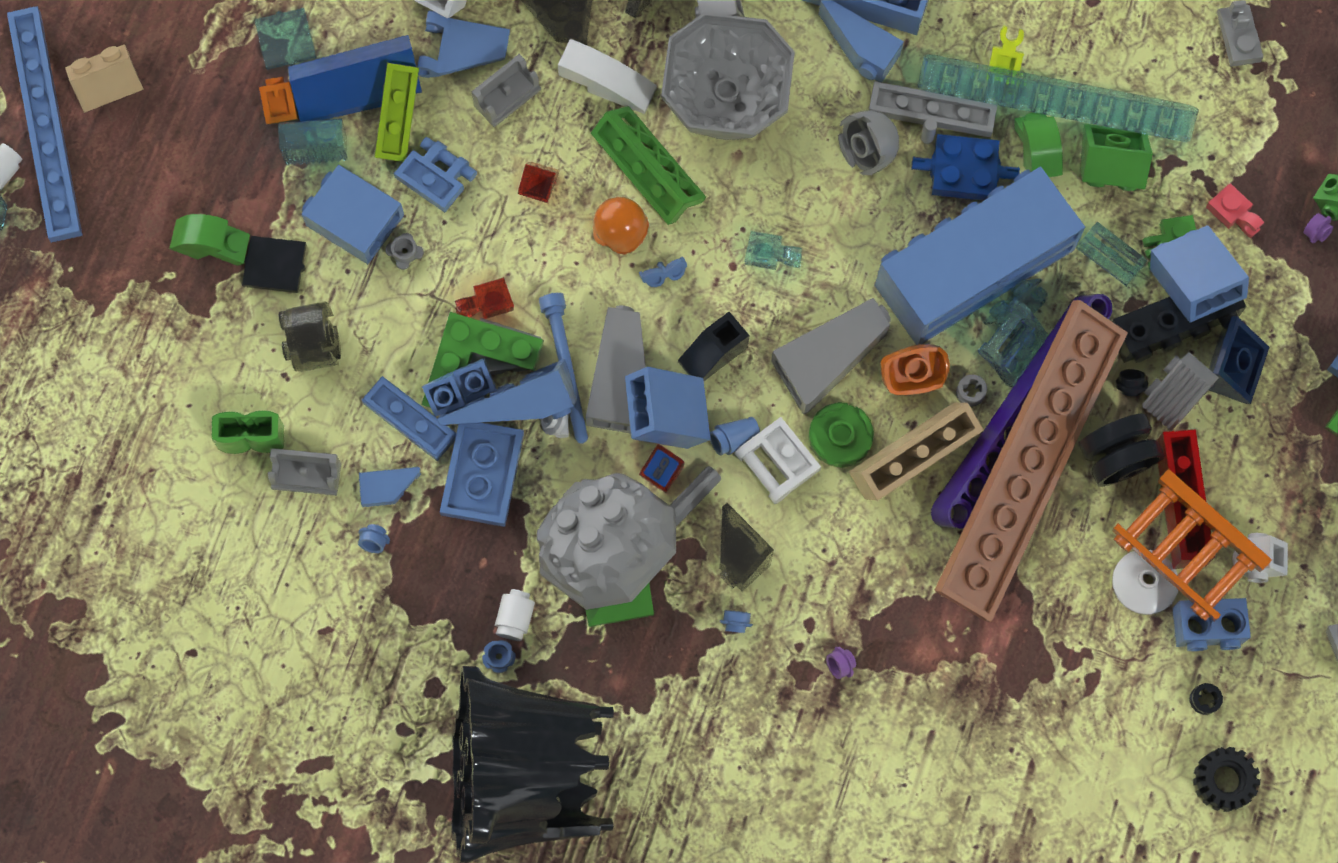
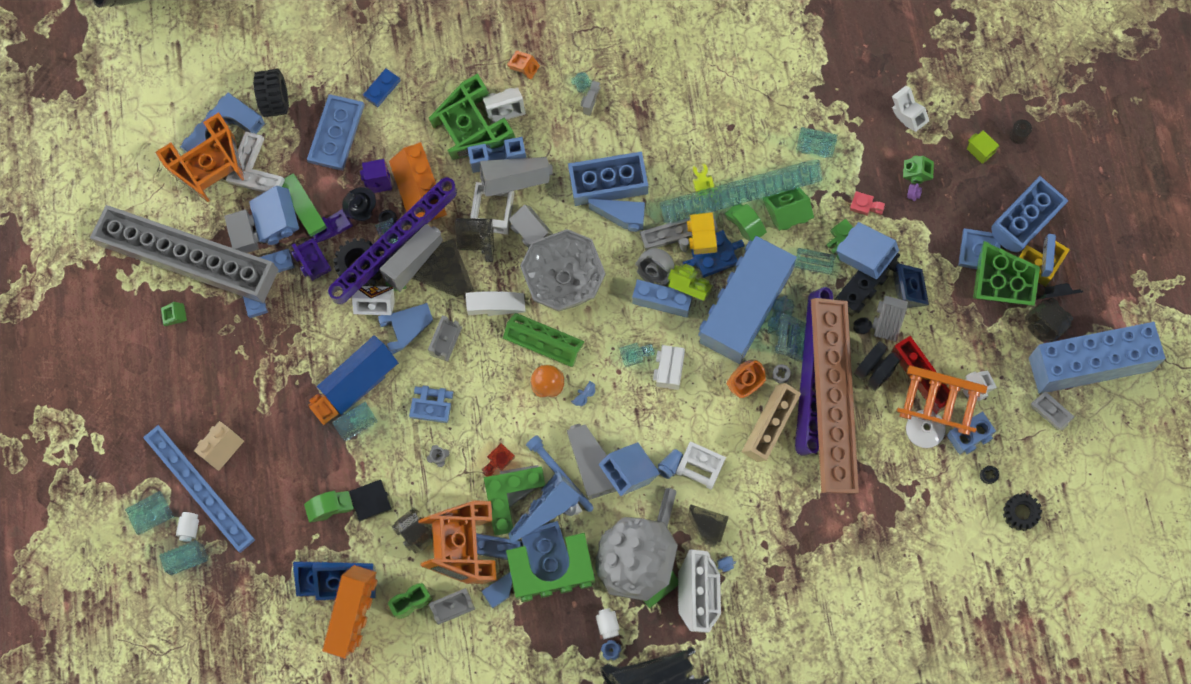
camera: 20 degrees left, 0 degrees up
clear light blue piece [254,8,317,70] -> none
medium blue brick [302,164,404,265] -> none
medium blue plate [358,524,390,553] -> none
lime plate [374,63,419,162] -> none
medium blue slope [422,358,496,417] -> none
clear red slope [518,162,559,203] -> none
slope [639,444,685,493] -> none
black slope [678,312,750,381] -> none
light grey slope [771,298,891,415] -> none
bright green tile [808,402,874,468] -> none
medium lavender plate [826,647,856,679] -> none
light grey plate [1217,0,1263,67] -> none
none -> blue slope [293,562,376,600]
none -> orange brick [322,565,377,659]
none -> orange wedge [418,501,496,584]
none -> bright green arch [506,533,595,602]
none -> medium blue brick [632,279,693,318]
none -> white brick [653,345,685,390]
none -> lime plate [668,264,713,301]
none -> white wedge [678,550,721,633]
none -> yellow brick [687,212,717,255]
none -> clear light blue bracket [796,127,838,158]

